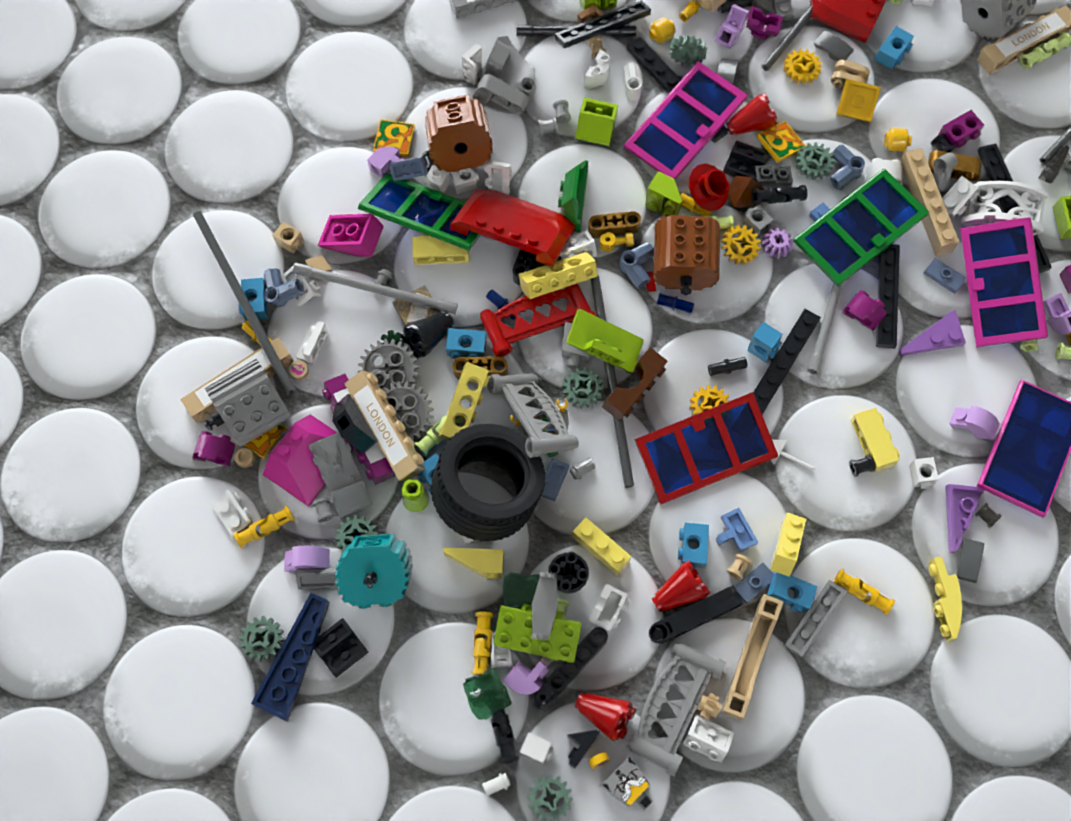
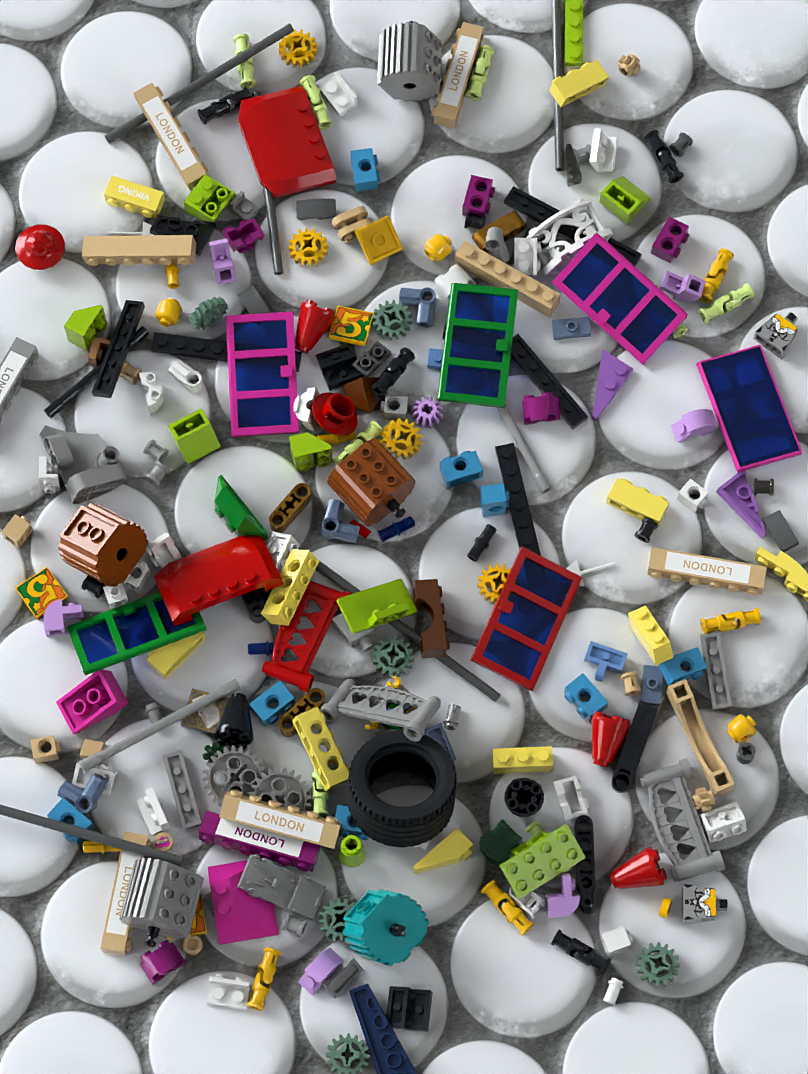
camera: 45 degrees left, 0 degrees up
black slope [332,394,378,453] -> none
sand blue plate [389,156,428,181] -> none
clear green piece [463,667,512,720] -> none
light grey piece [531,572,558,640] -> none
black slope [567,730,600,769] -> none
yellow leg [599,232,634,253] -> none
none -> tan brick [2,514,33,548]
none -> light grey plate [162,750,202,831]
none -> white cylinder [294,388,320,431]
none -> dark azure brick [439,450,483,489]
none -> tan brick [647,547,767,595]
none -> yellow head [727,714,756,743]
none -> dark grey bush [736,742,756,764]

